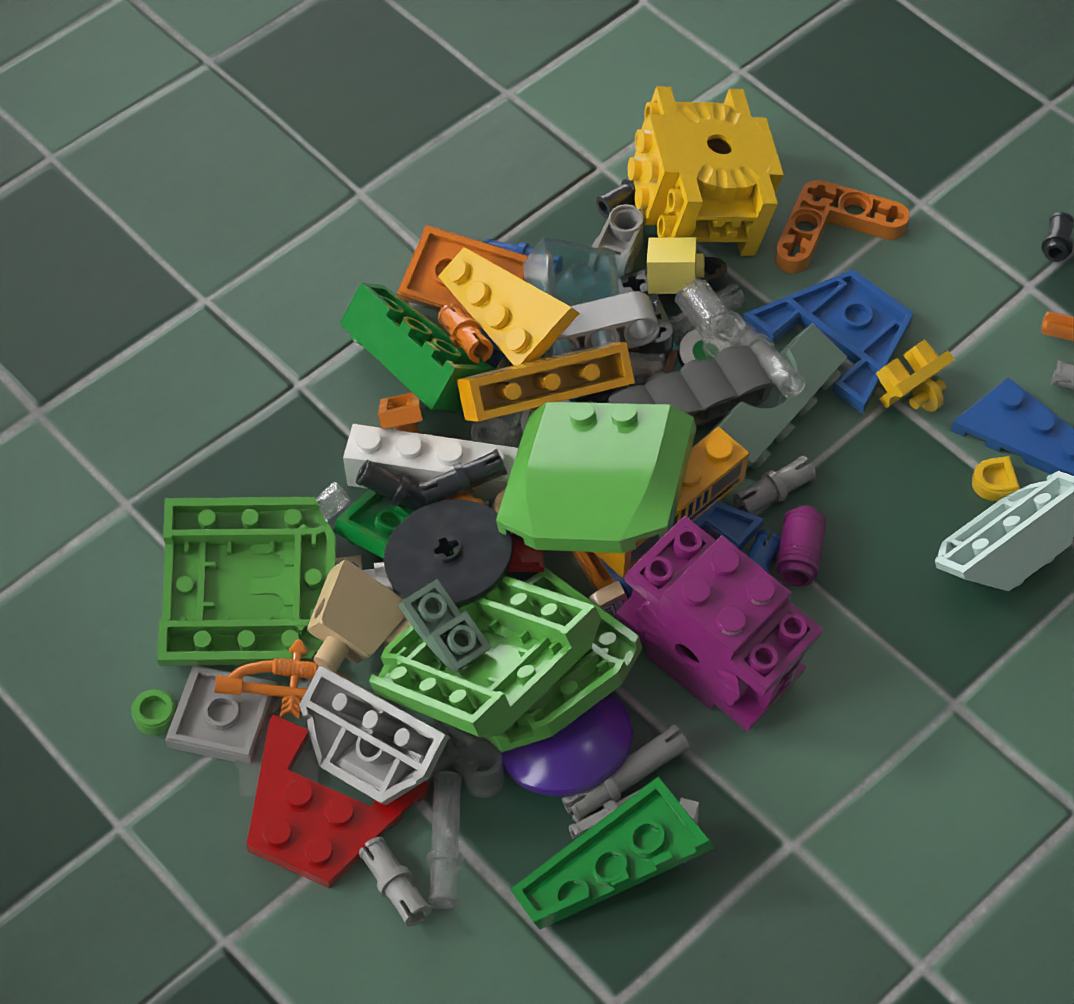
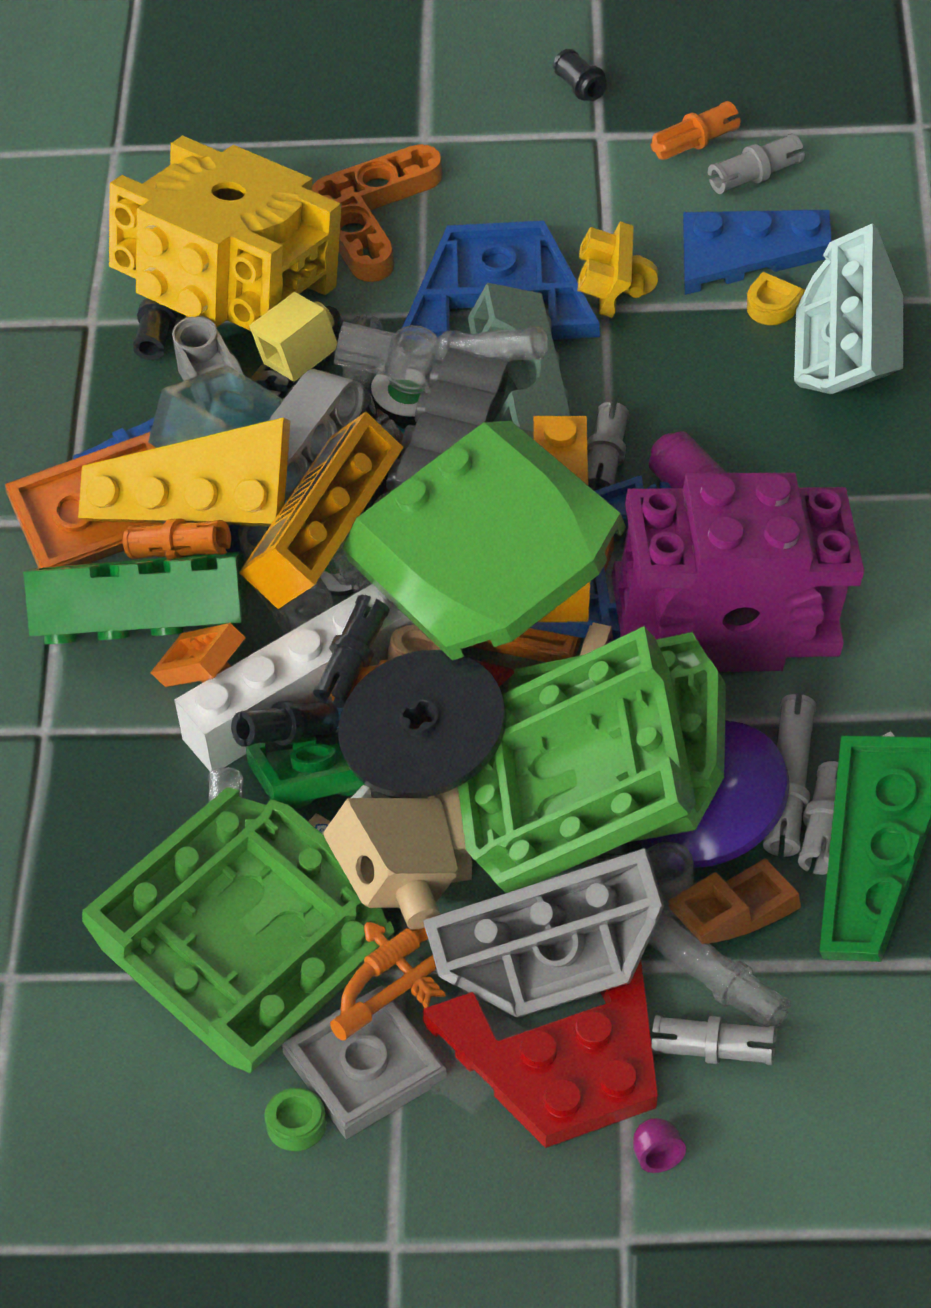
camera: 45 degrees left, 5 degrees down
sand green slope [398,579,492,673] -> none
none -> magenta hinge [633,1118,686,1173]
none -> dark orange slope [668,858,801,944]

